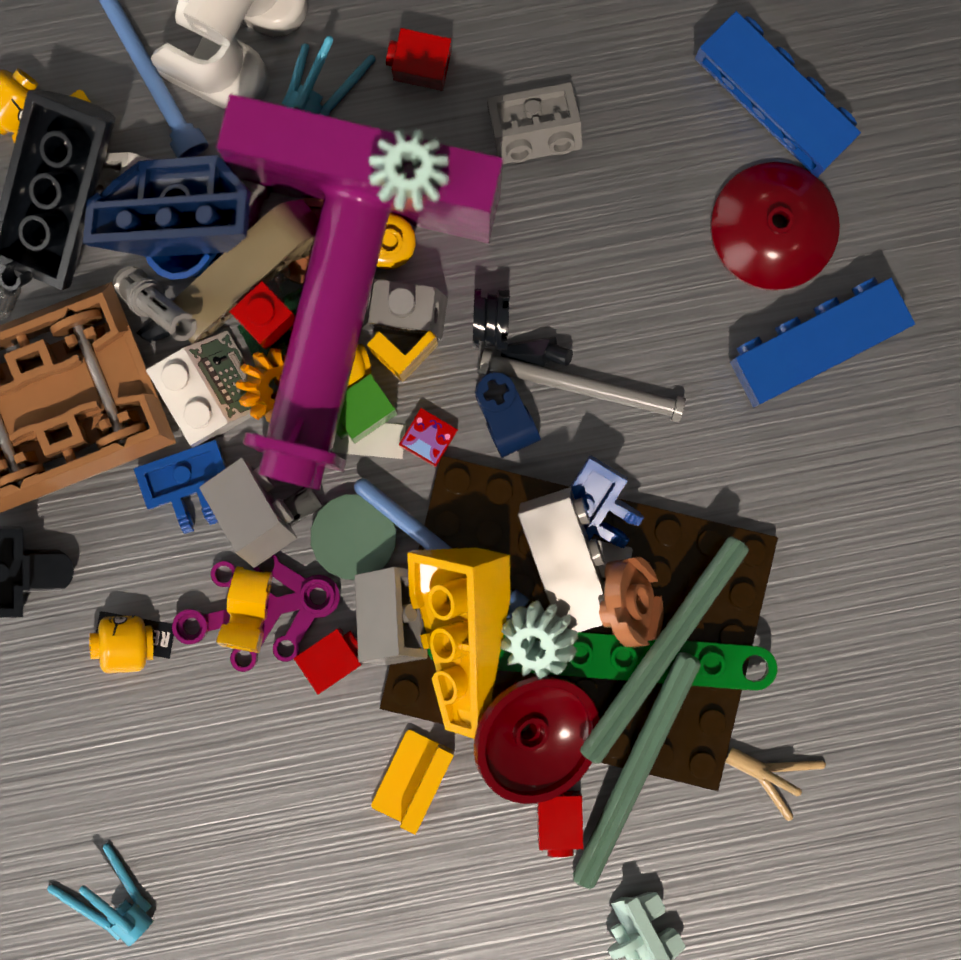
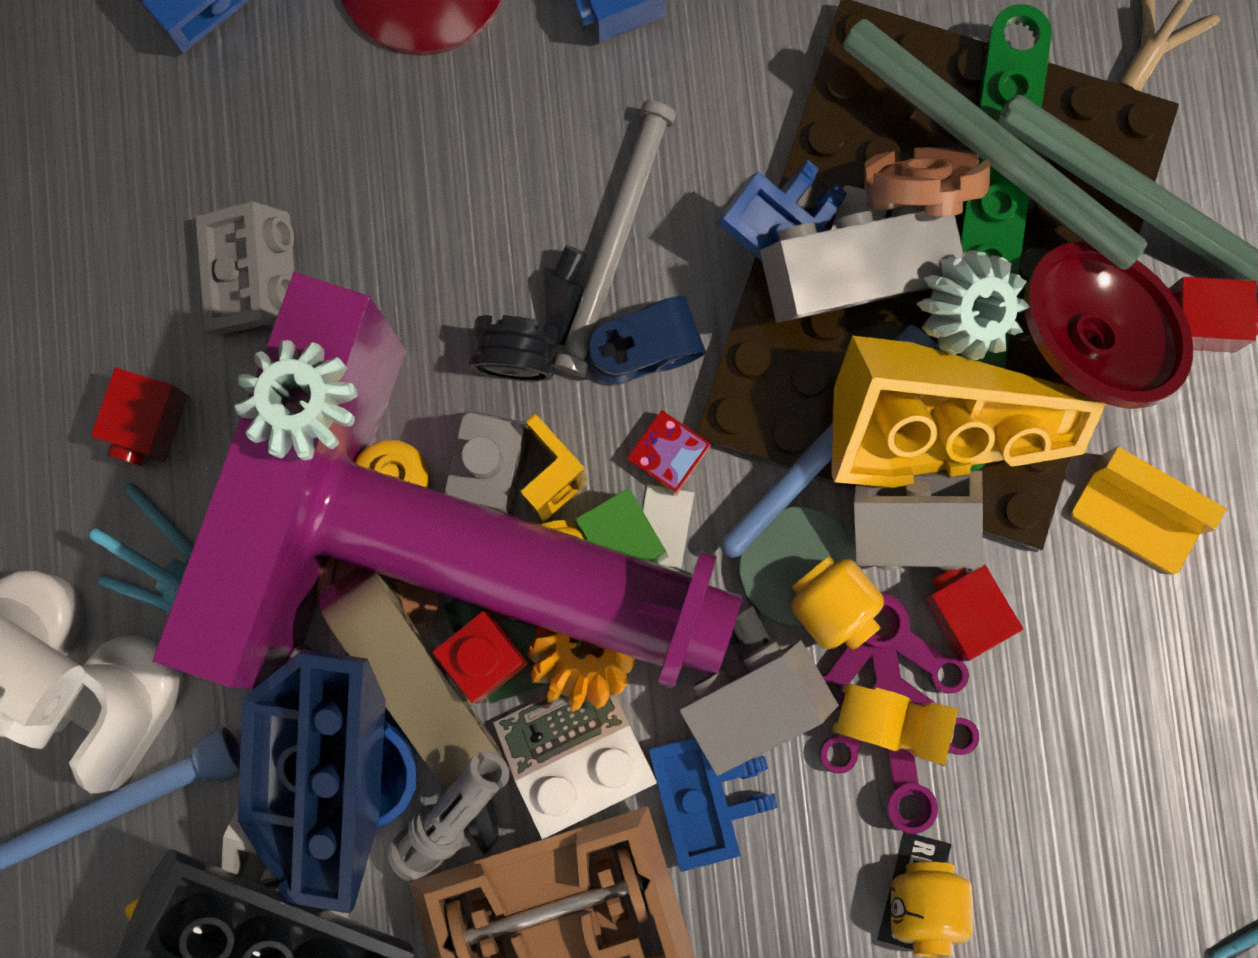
camera: 80 degrees left, 5 degrees down
none -> yellow head [791,556,884,651]

